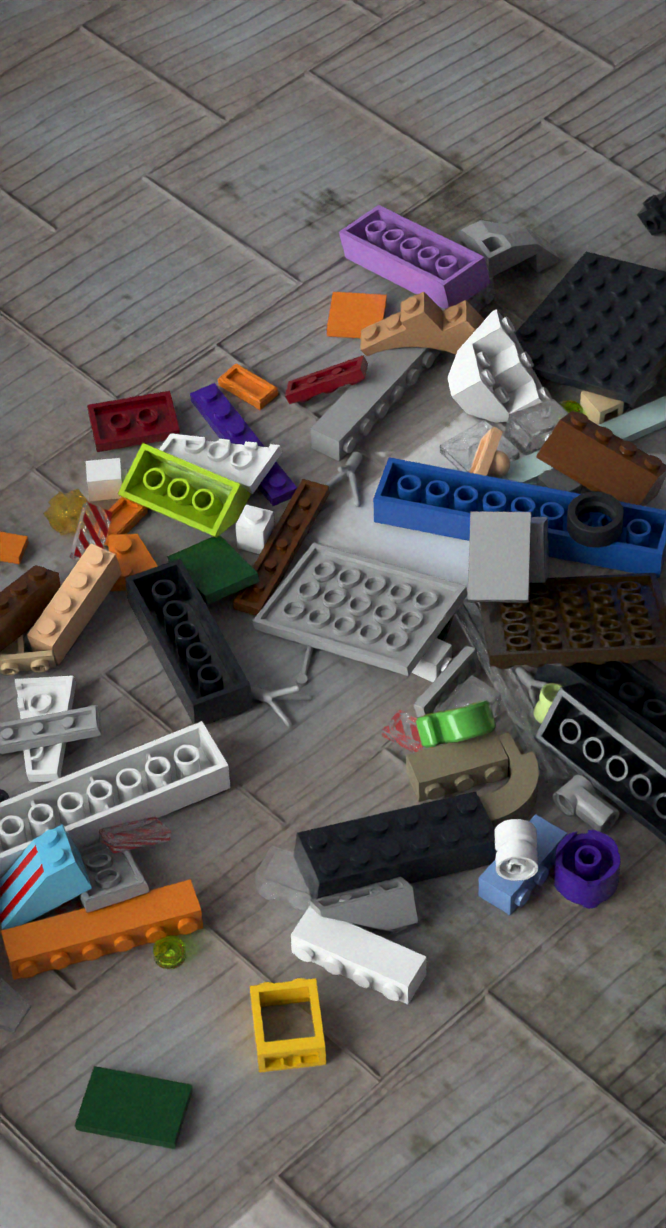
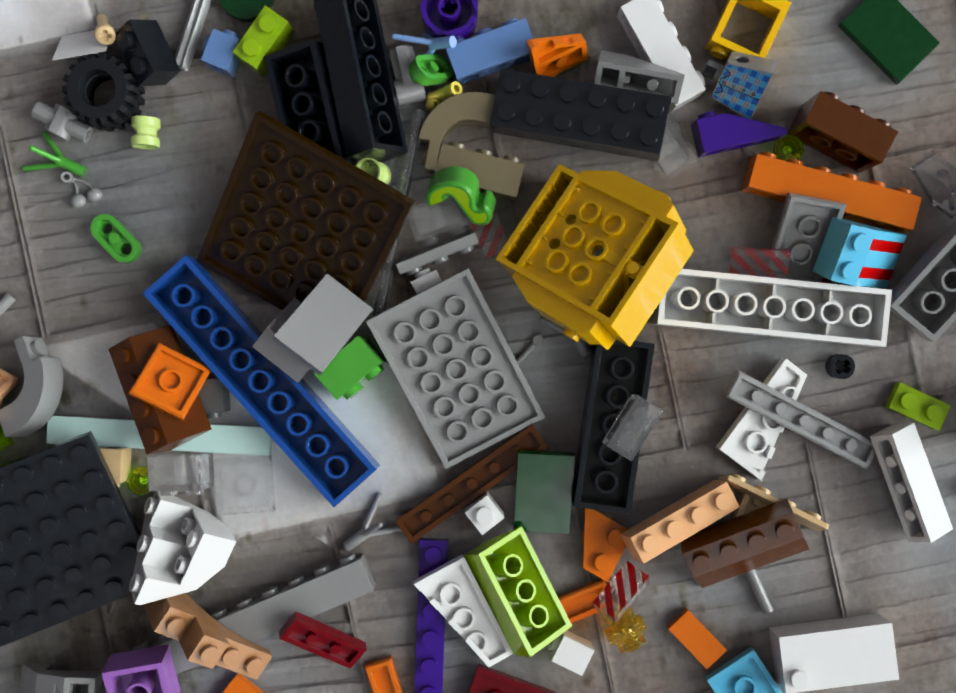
camera: 150 degrees left, 40 degrees up
light nougat tile [469,427,510,478] -> none
white wheel [495,819,538,881] -> none
black tyre [567,491,624,548] -> none
none -> orange tile [129,343,211,421]
none -> bright green brick [314,336,386,400]
none -> light blue plant [392,32,457,54]
none -> bright green plate [408,54,453,86]
none -> light yellow arm [424,81,463,112]
none -> yellow piece [496,164,694,350]
none -> orange wing [526,33,588,77]
none -> clear brick [602,394,663,462]
none -> dark purple slope [691,111,788,158]
none -> torso [703,51,778,119]
none -> reddish brown brick [786,91,899,173]

